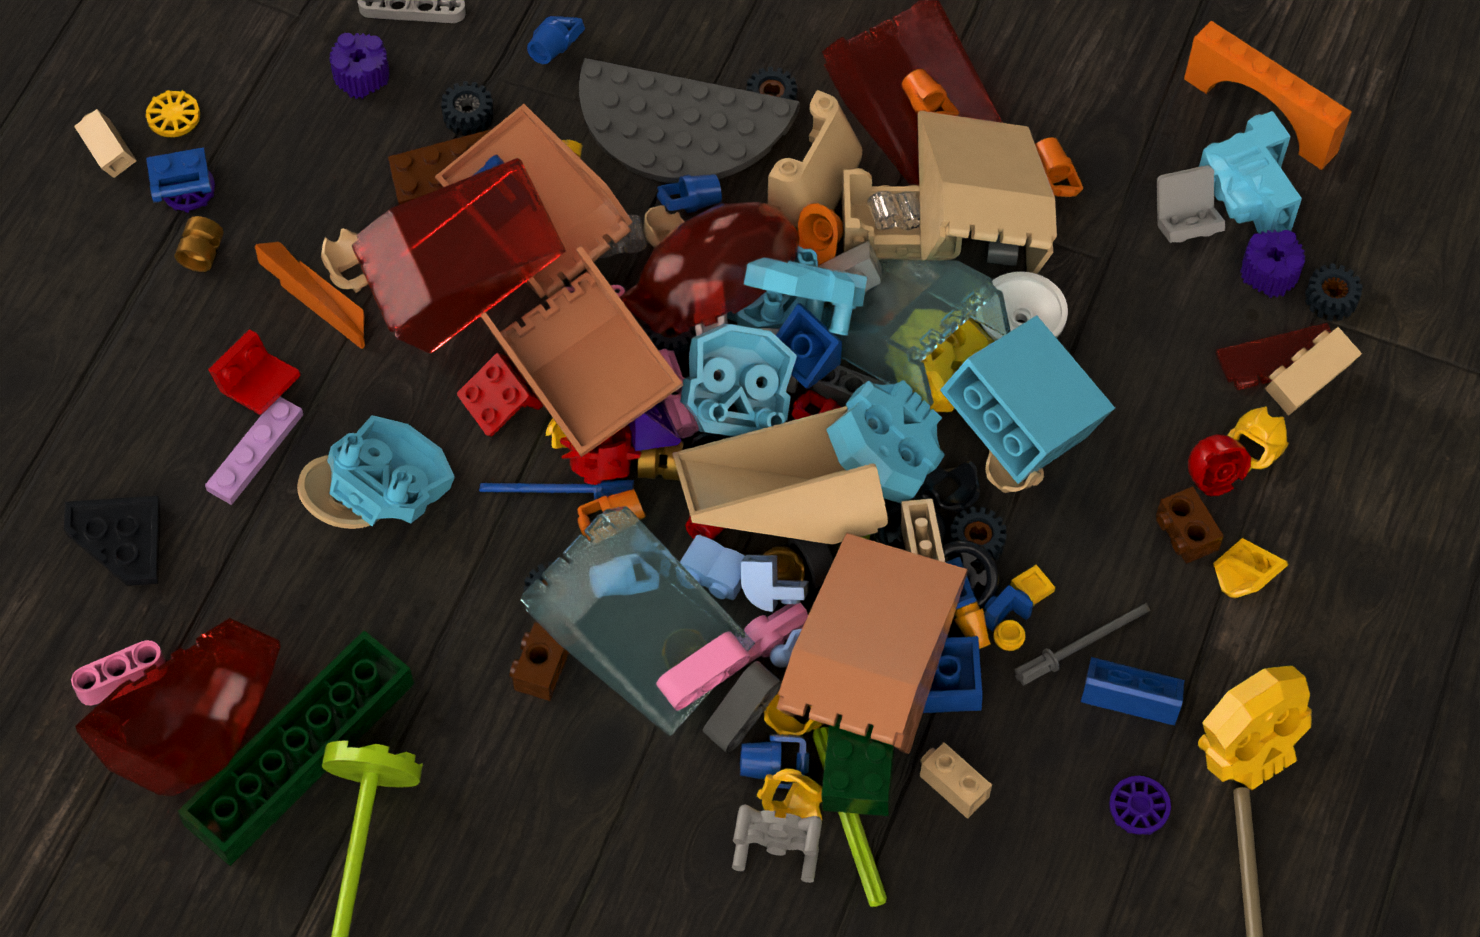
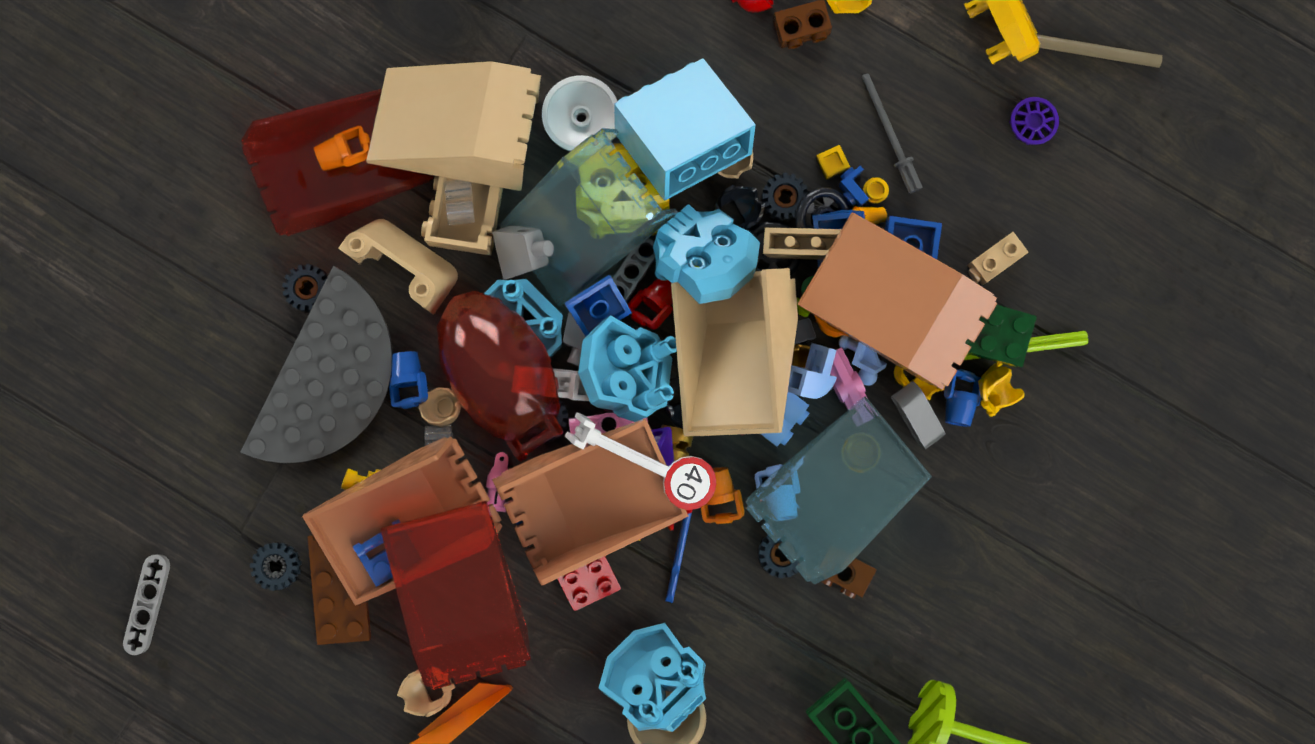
camera: 80 degrees left, 25 degrees up
dark purple brick [329,33,390,99] -> none
blue piece [527,16,585,64] -> none
bright pink beam [656,631,751,711] -> none
light grey plate [732,804,822,883] -> none
medium azure brick [744,257,867,336] -> none
orange piece [796,203,844,267] -> none
orange piece [1035,138,1083,197] -> none
blue slope [1081,657,1184,726] -> none
none -> white piece [565,412,717,510]

